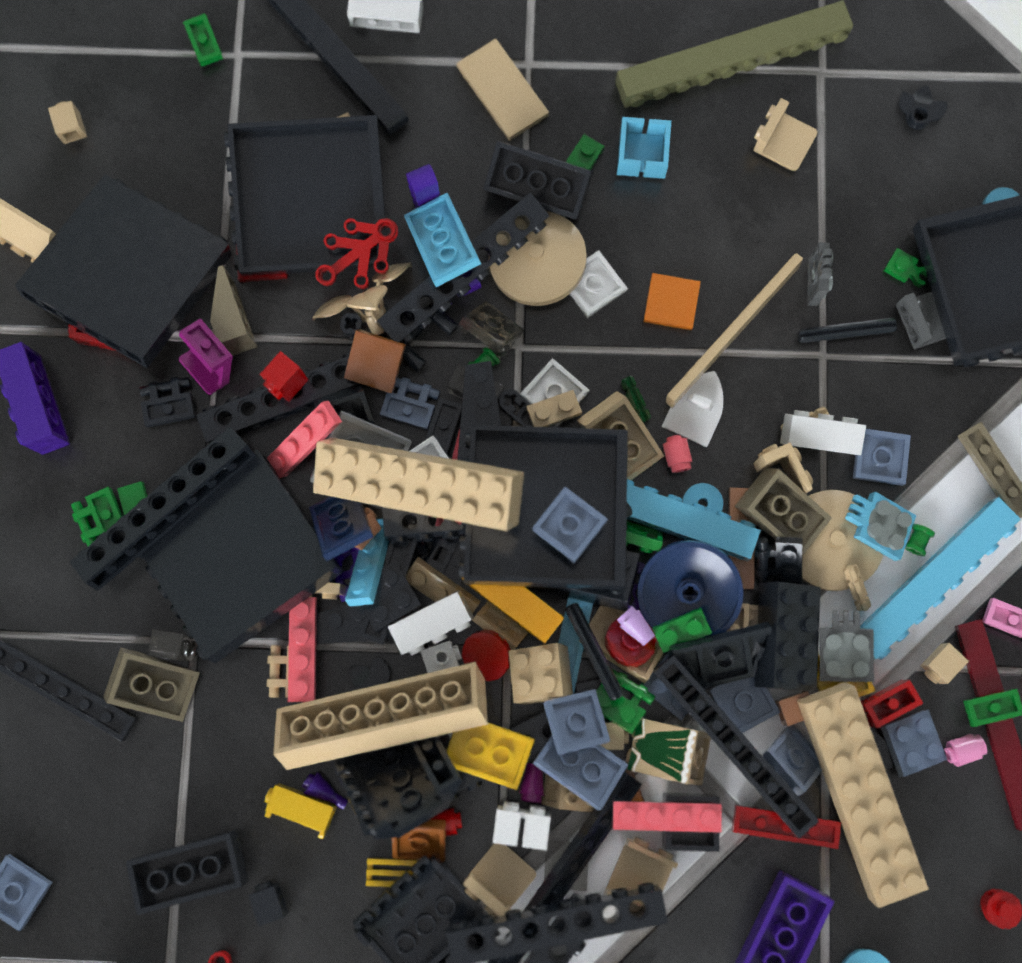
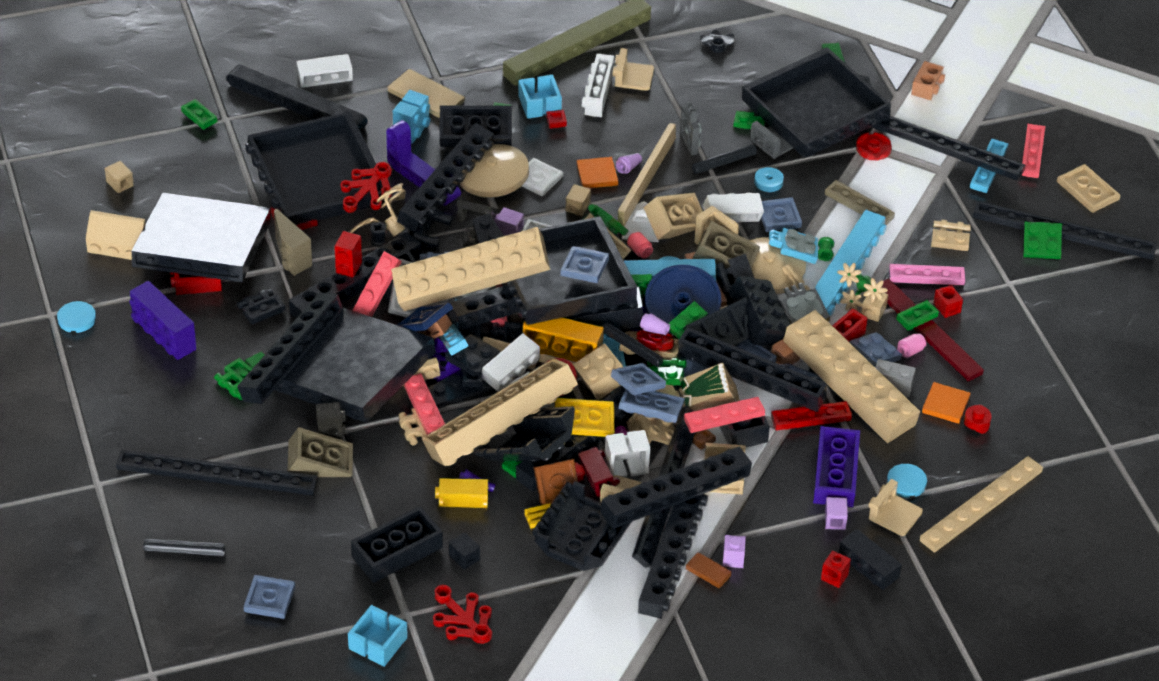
camera: 25 degrees left, 35 degrees down
magenta panel [179,318,232,395] -> none
dark orange tile [344,329,406,393] -> none
medium azure tile [404,193,481,287] -> none
none -> medium azure piece [393,90,430,144]
none -> lavender brick [494,208,524,236]
none -> red plate [546,110,567,129]
none -> tan brick [565,184,591,216]
none -> dark red brick [578,447,620,497]
none -> white brick [582,54,614,117]
none -> green plate [588,204,629,236]
none -> lavender cone [616,153,642,174]
none -> tan slope [643,193,703,240]
none -> medium azure piece [754,167,784,192]
none -> tan plant [837,263,888,311]
none -> light grey brick [875,359,916,397]
none -> orange tile [922,382,971,424]

